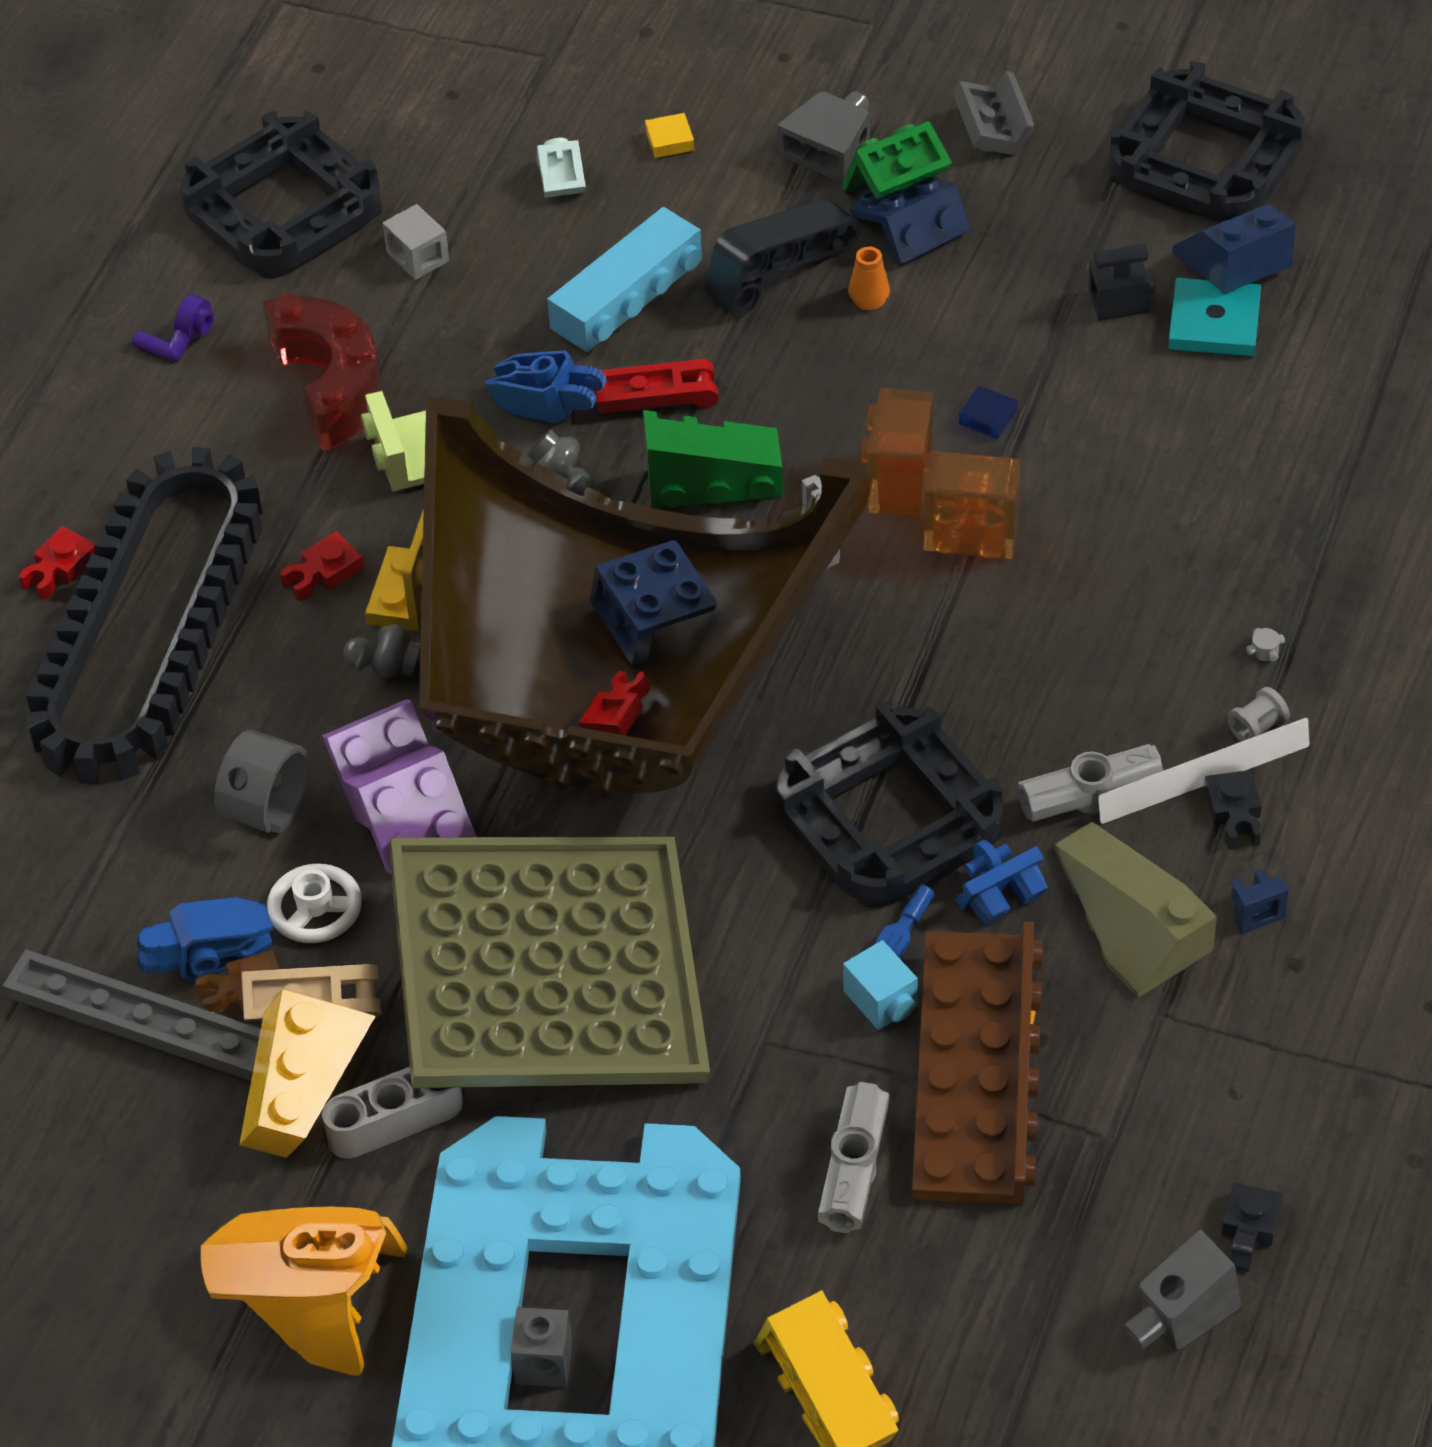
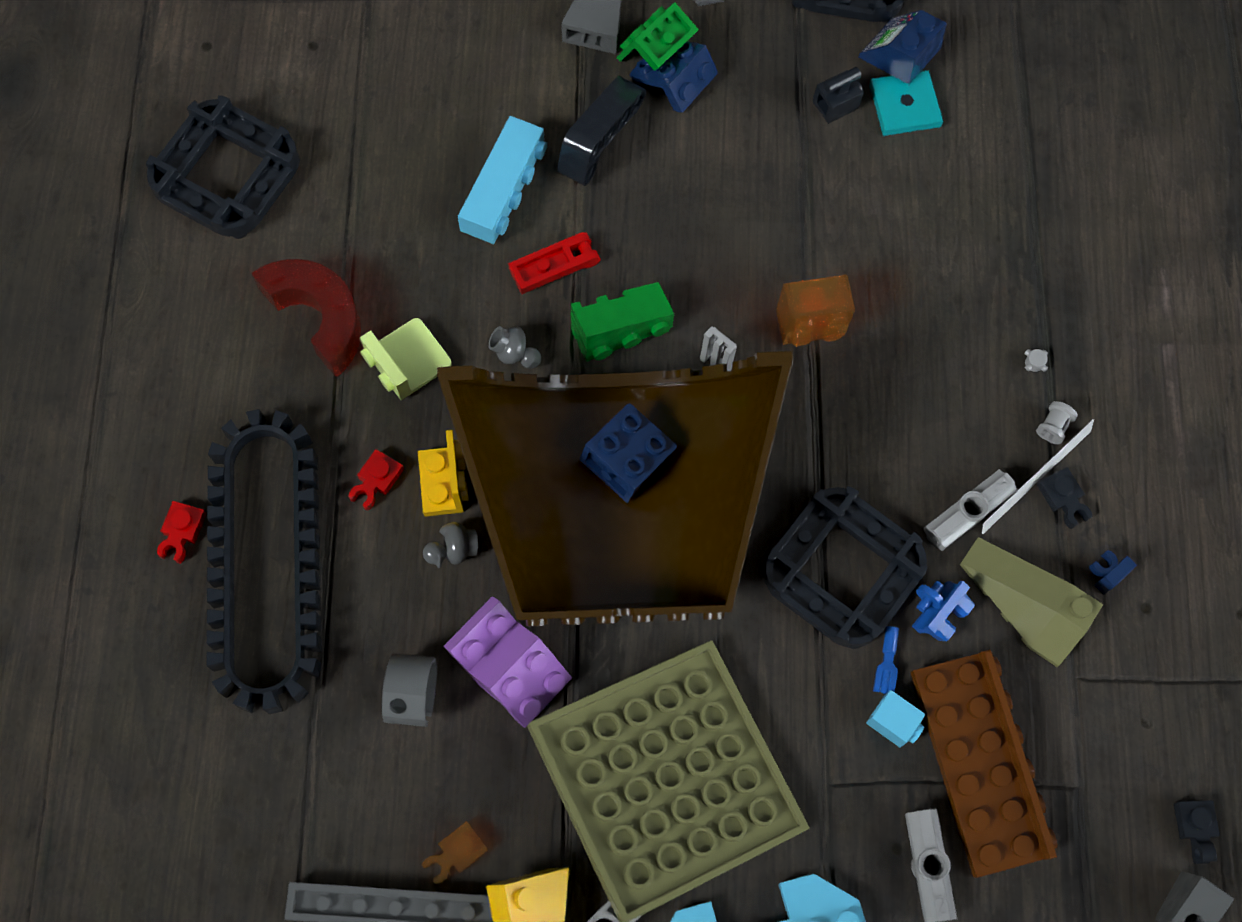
camera: 25 degrees left, 20 degrees up
dark purple plate [132,294,214,362] -> none
blue hinge [137,897,273,982] -> none
tan plate [242,964,382,1024] -> none
white piece [267,864,362,943] -> none
light grey brick [383,204,449,280] -> none
blue hinge [485,350,607,424] -> none
light aqua bracket [537,138,586,198] -> none
red plate [579,671,650,736] -> none
yellow tile [645,113,694,158] -> none
orange cone [848,247,890,310] -> none
clear orange brick [861,387,933,517] -> none
clear blue tile [959,386,1018,439] -> none

